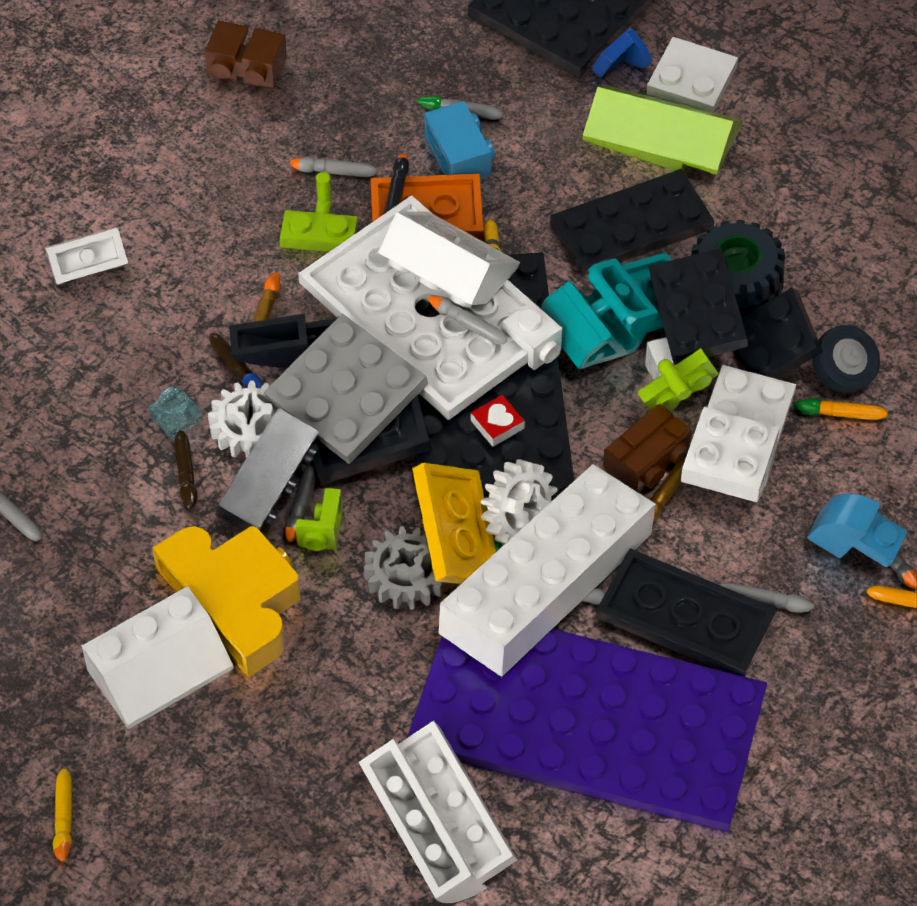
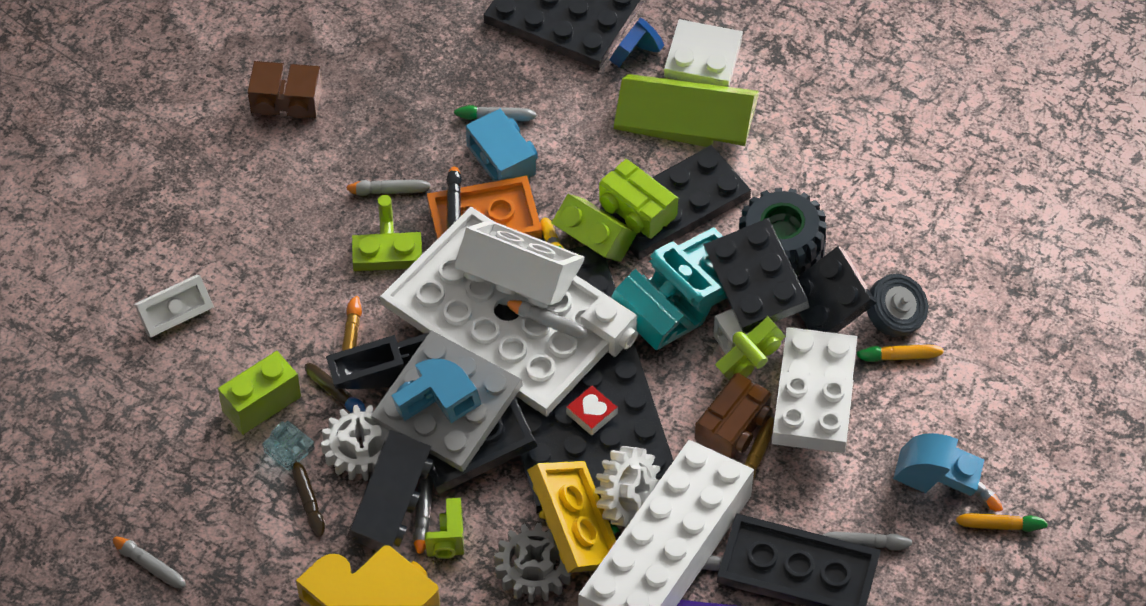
camera: 10 degrees left, 0 degrees up
none -> lime brick [218,351,301,435]
none -> dark azure brick [391,359,482,423]
none -> lime brick [551,193,637,262]
none -> lime brick [599,159,679,239]

